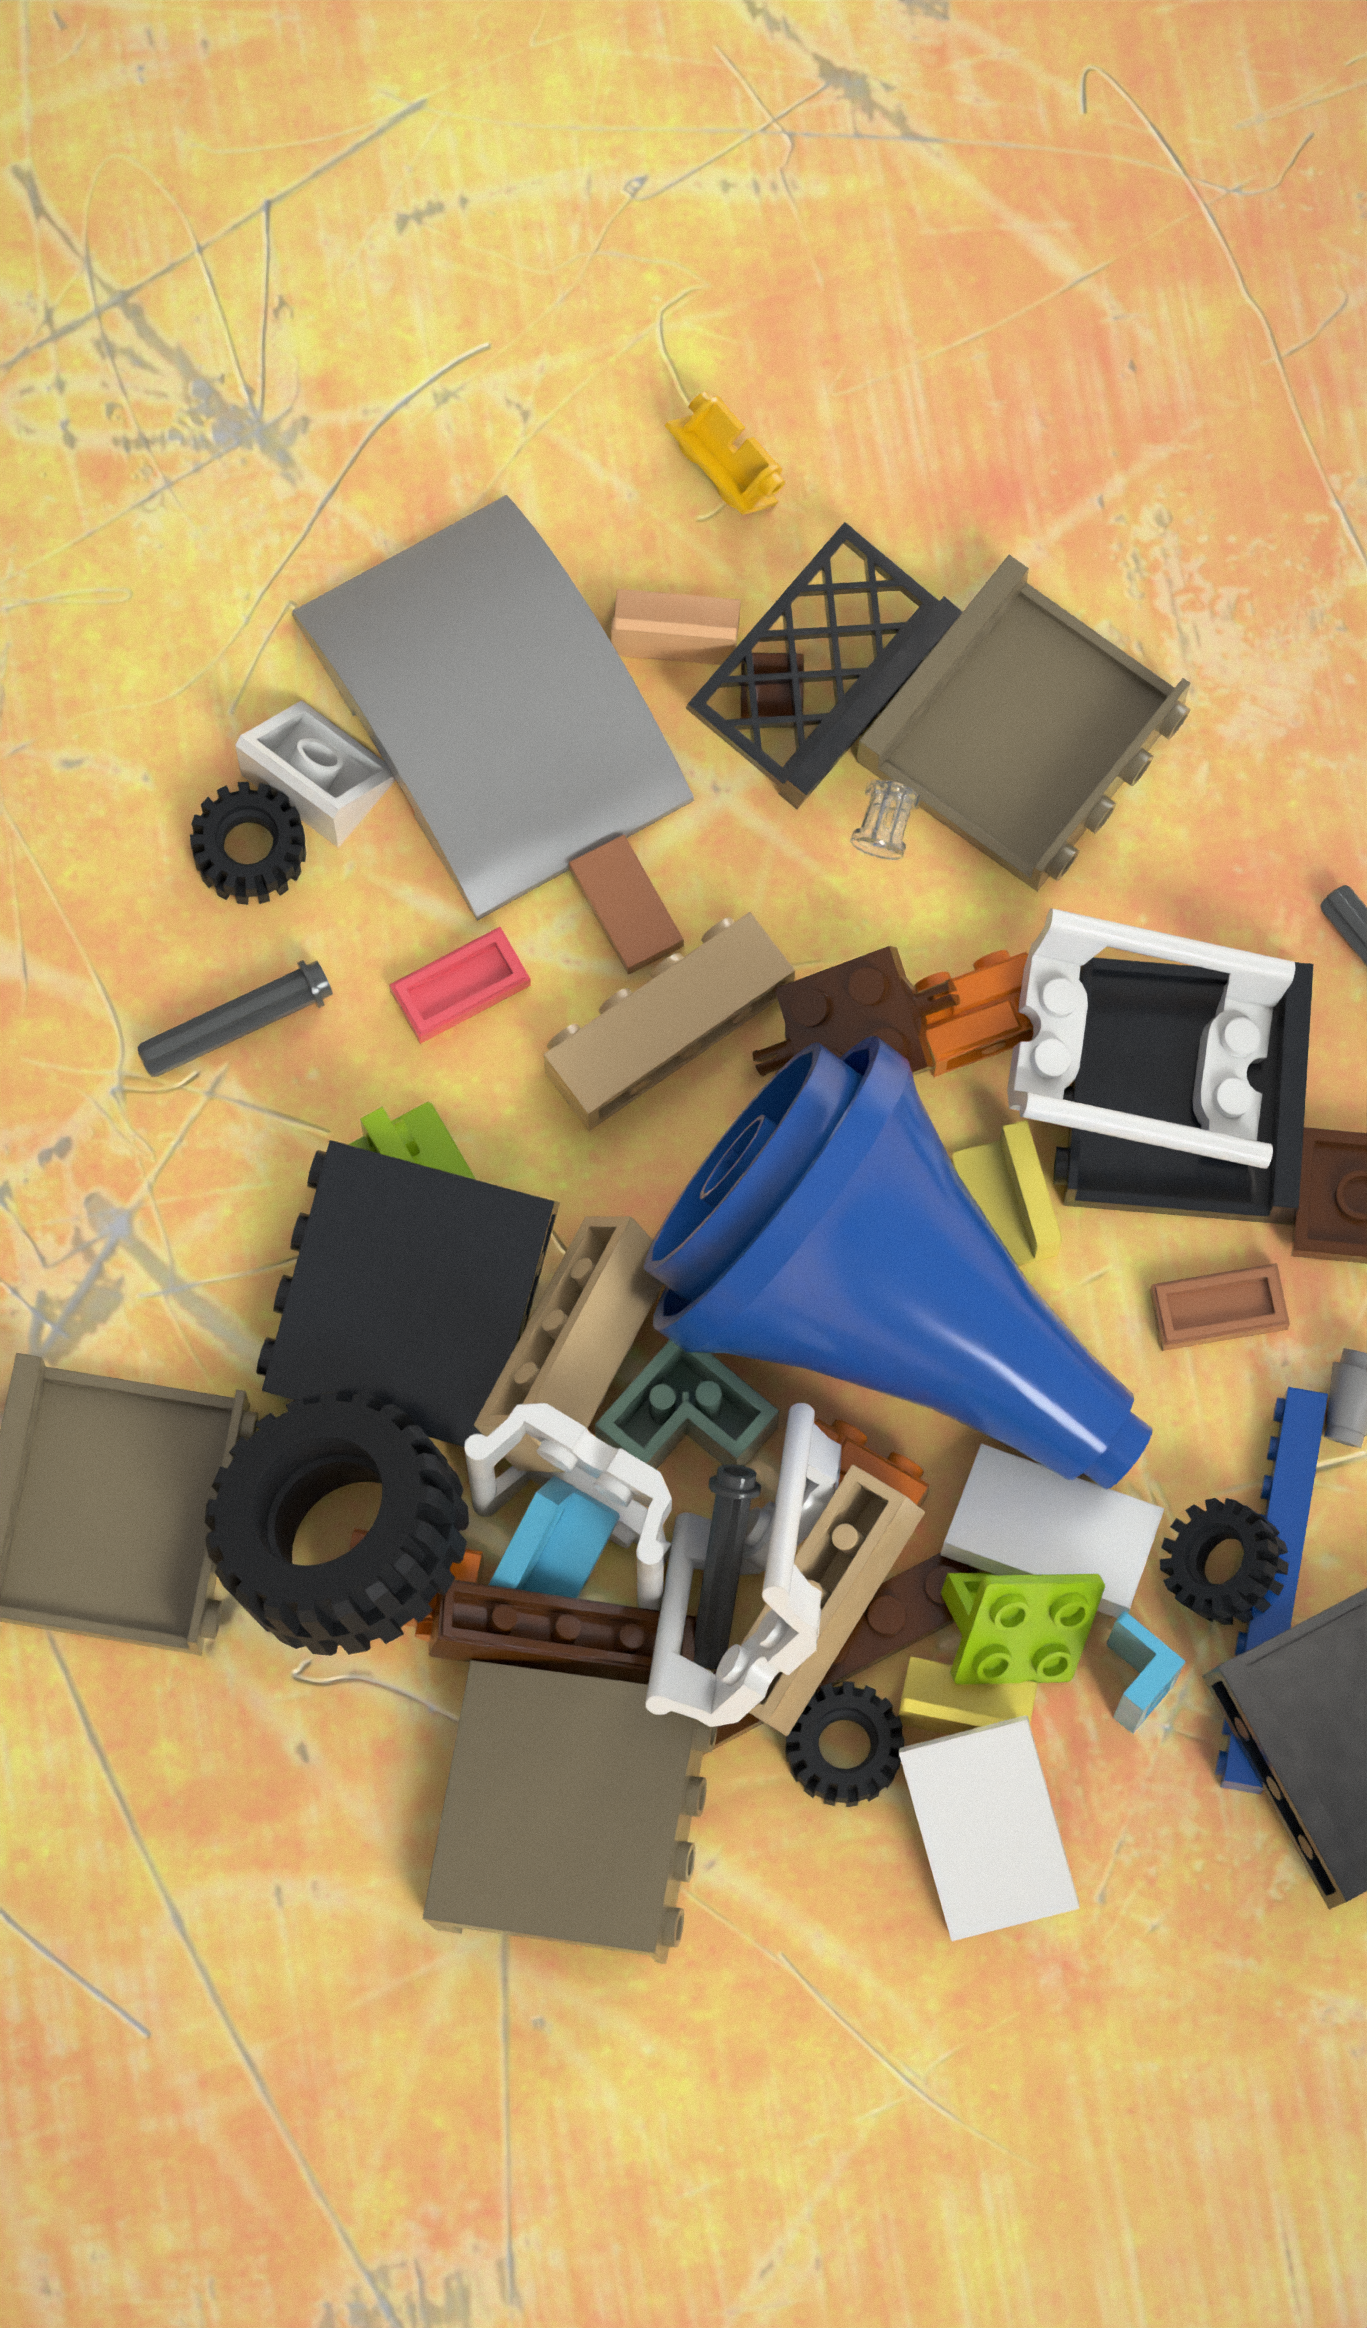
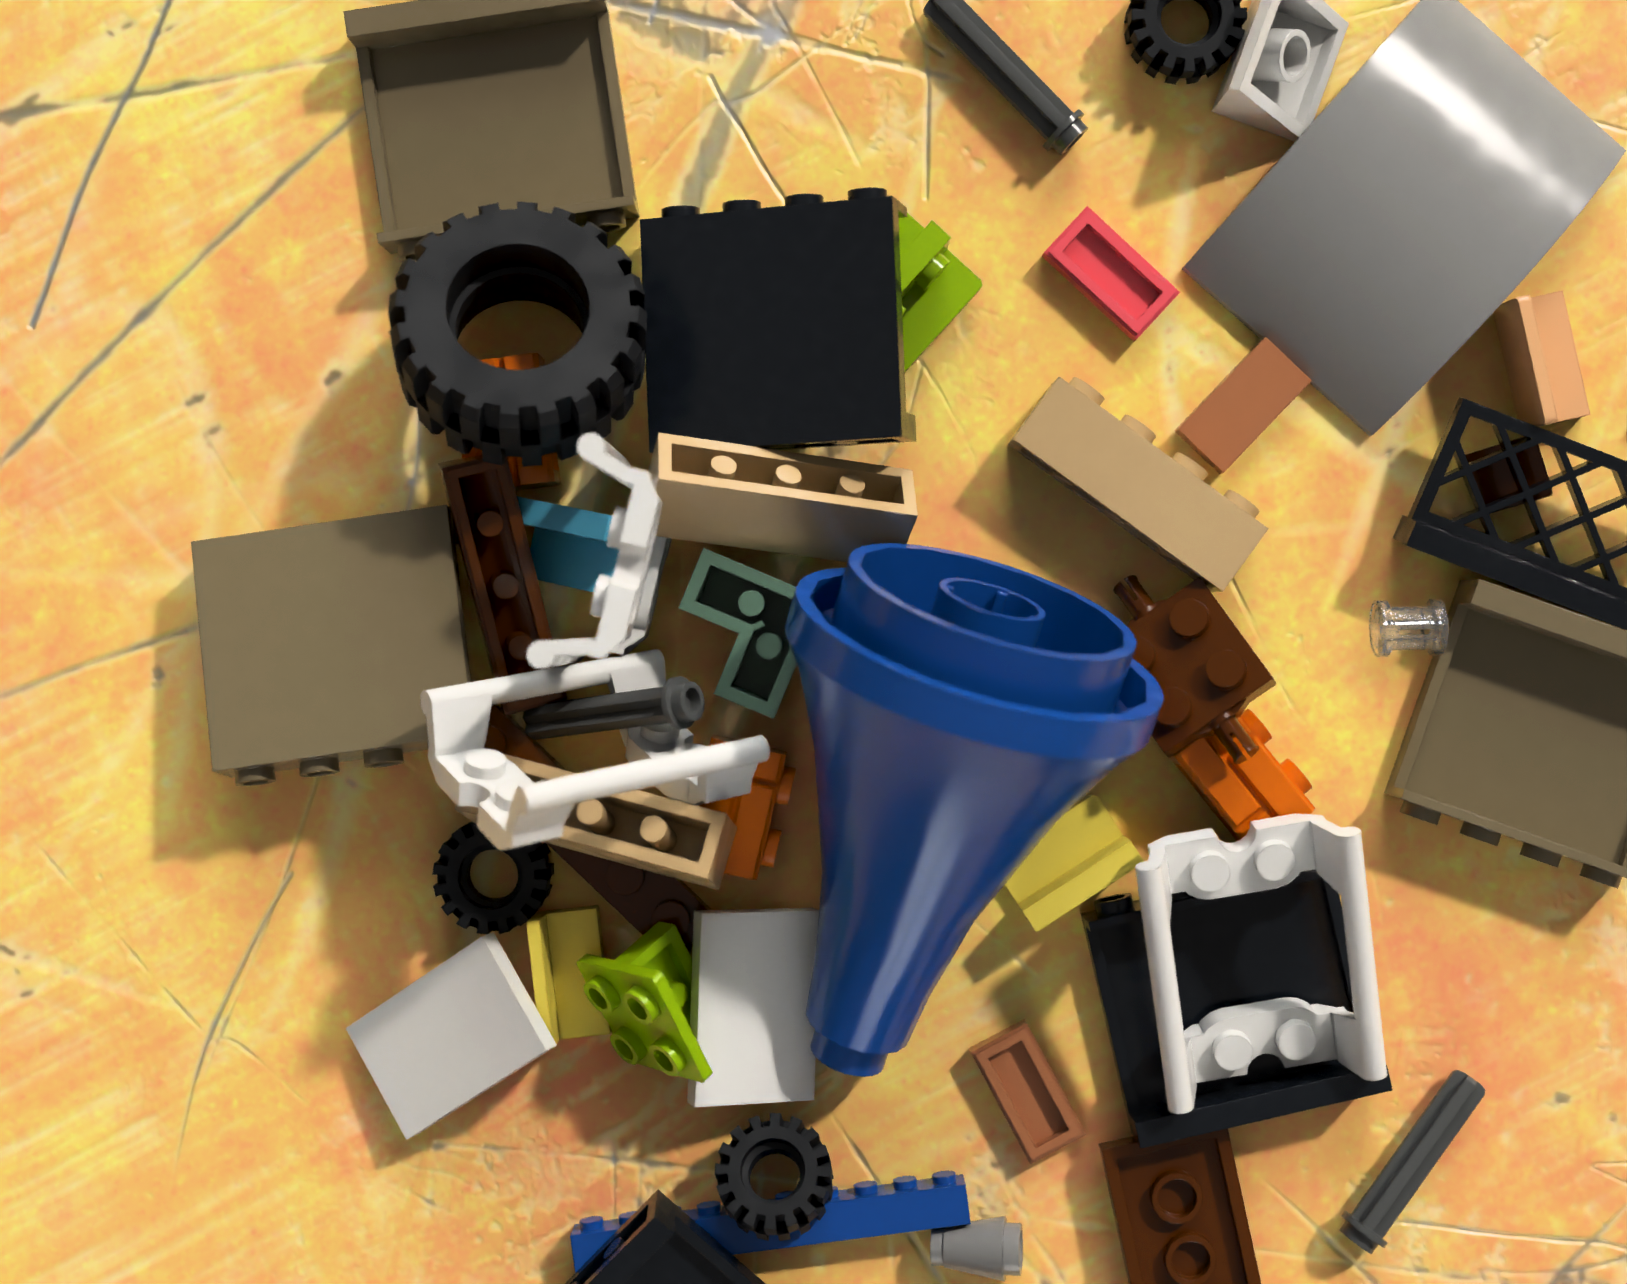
camera: 75 degrees right, 15 degrees up
medium azure panel [1106,1611,1186,1734] -> none

